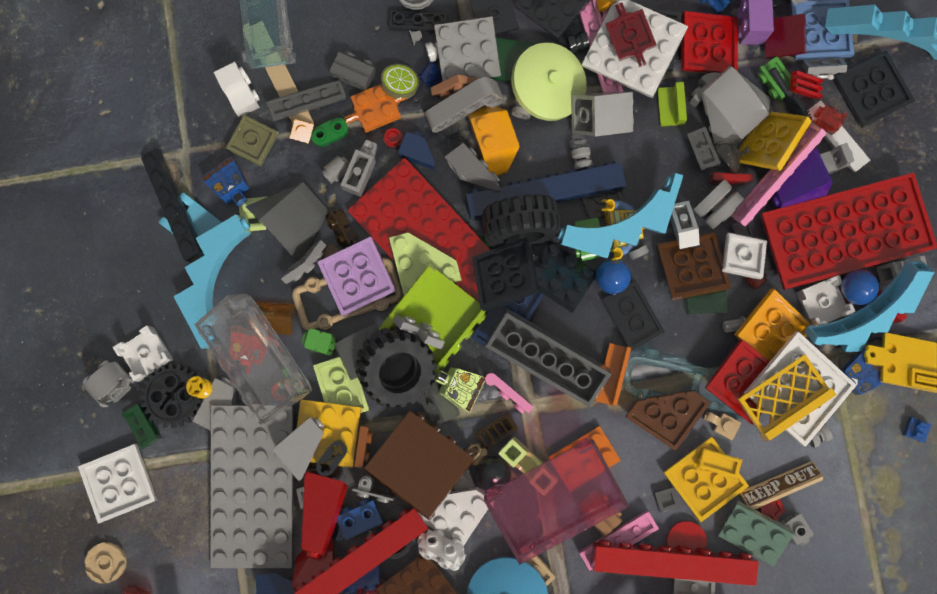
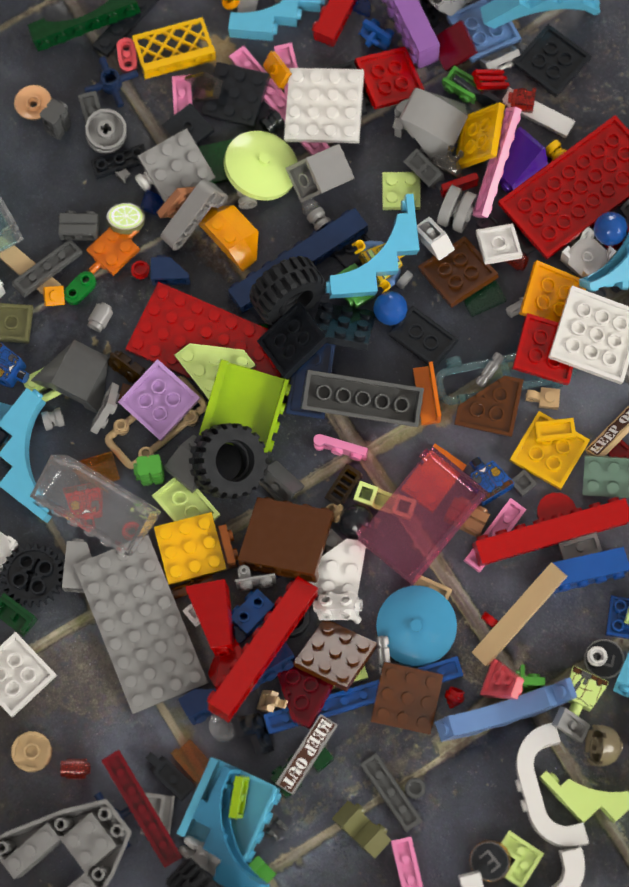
camera: 20 degrees left, 10 degrees down
yellow wheel [186,376,213,399] -> none
light grey slope [272,415,325,481] -> none
black beam [316,440,348,476] -> none
light grey hinge [340,140,377,197] -> none
light grey plate [393,315,445,349] -> none
torso [434,368,485,413] -> none
light grey slope [445,143,501,192] -> none
dark red plate [605,2,657,67] -> none
lime panel [657,82,687,126] -> none
yellow fence [737,354,836,441] -> none
light grey brick [820,143,855,174] -> none
none -> light grey wheel [41,407,65,431]
none -> yellowish green plate [382,172,421,210]
none -> torso [469,457,514,507]
none -> light grey axle [476,352,504,388]
none -> yellow wheel [545,140,567,161]

